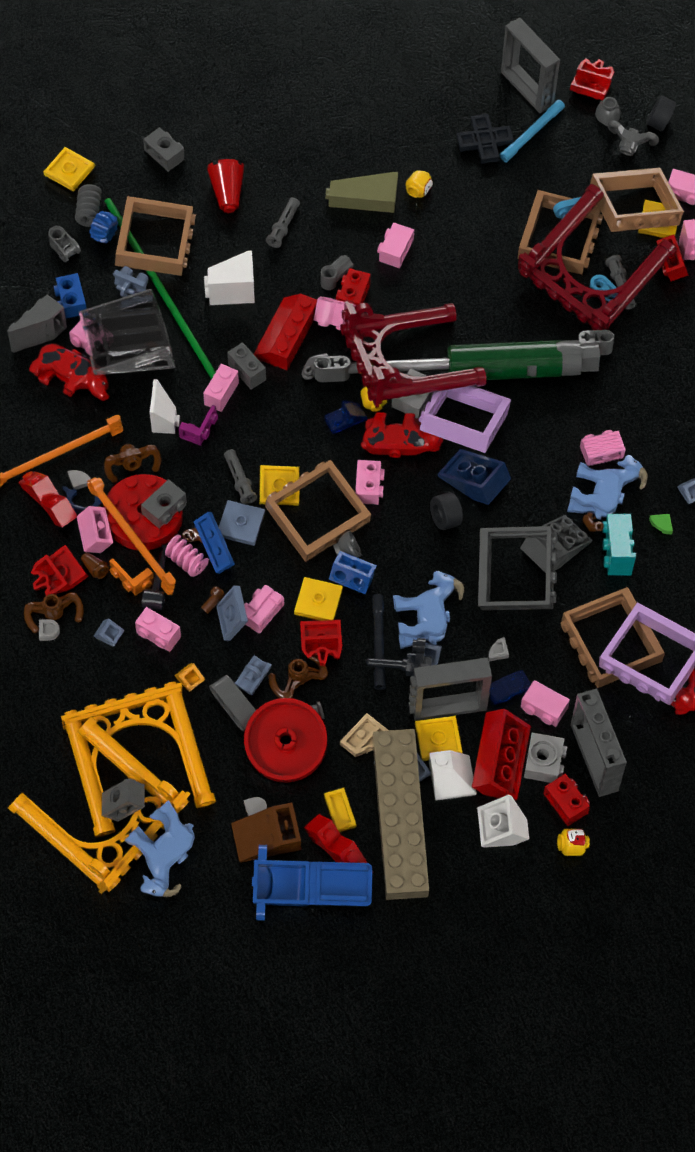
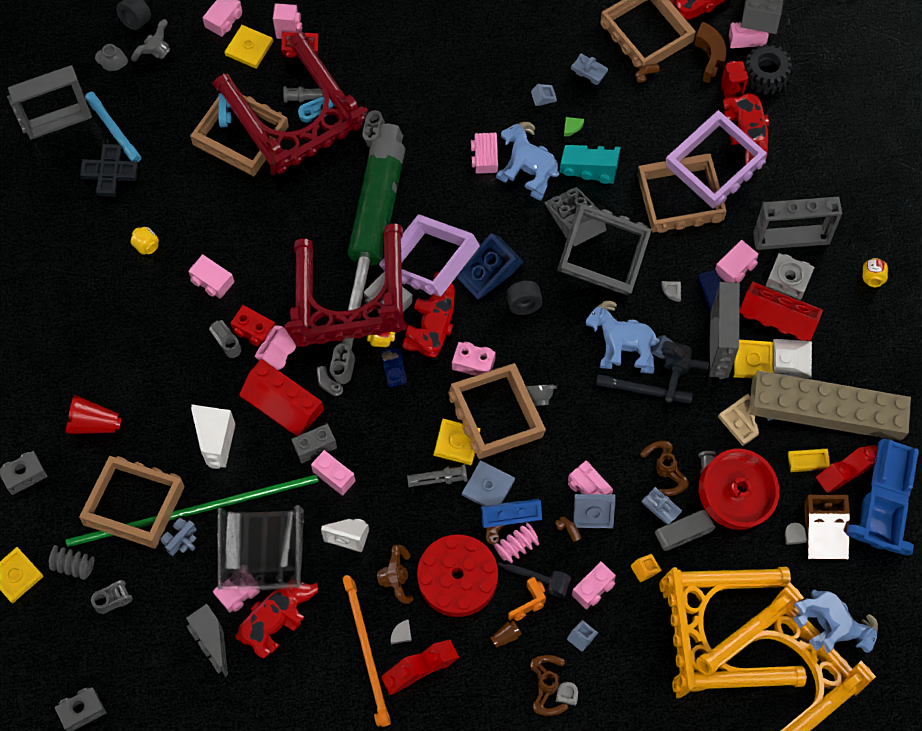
camera: 75 degrees left, 5 degrees up
red plate [31,545,88,596] -> none
blue brick [54,273,87,318] -> none
dark blue helmet [63,486,104,514] -> none
bright pink brick [77,506,113,553] -> none
orange hinge [87,477,176,595] -> none
blue gear [90,211,118,244] -> none
dark grey brick [102,779,145,821] -> none
dark grey brick [141,479,187,528] -> none
magenta bracket [179,405,218,446] -> none
dark grey pin [266,198,300,248] -> none
yellow plate [294,577,343,621] -> none
red plate [300,620,342,667] -> none
olive slope [326,172,398,213] -> none
blue brick [329,551,377,594] -> none
white slope [477,795,529,847] -> none
red brick [544,773,590,826] -> none
red plate [570,59,615,100] -> none
reddish brown arm [583,512,604,532] -> none
medium nougat window [590,168,684,232] -> none

